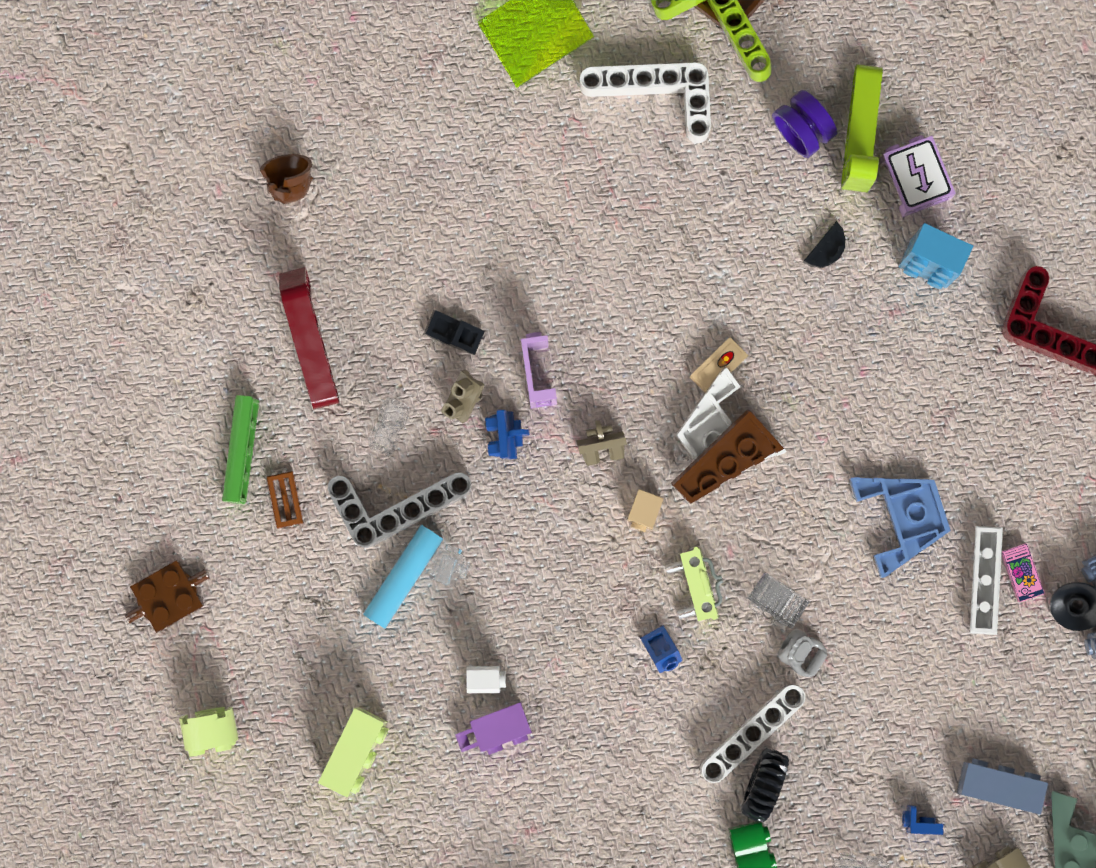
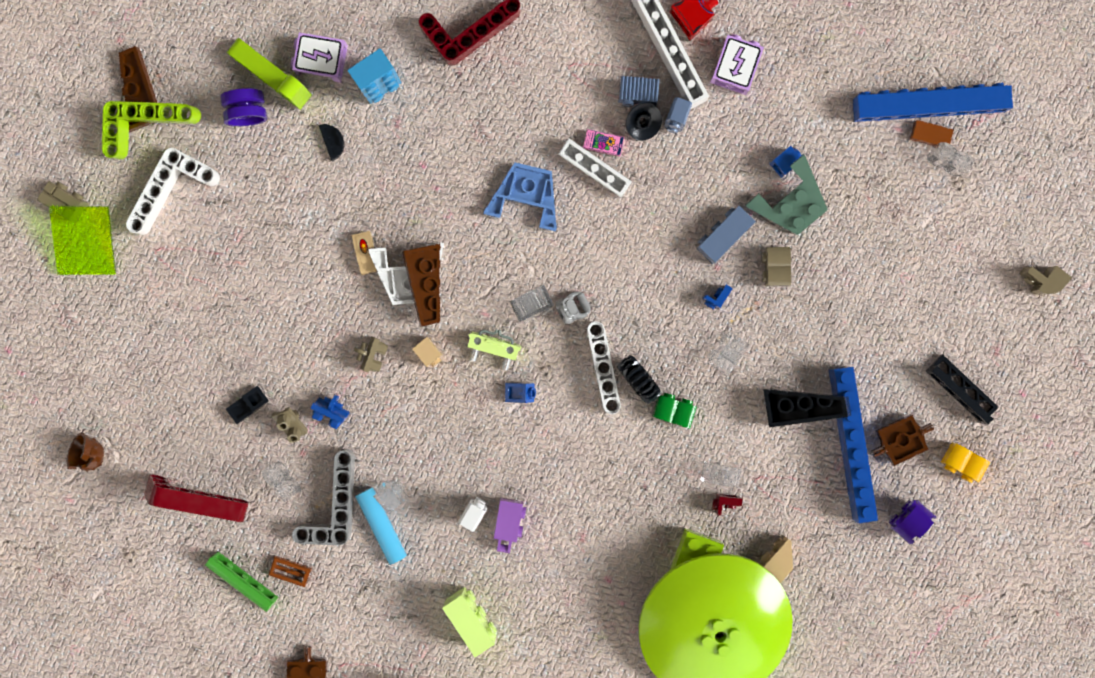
camera: 60 degrees left, 5 degrees up
lavender panel [521,332,557,409] -> none

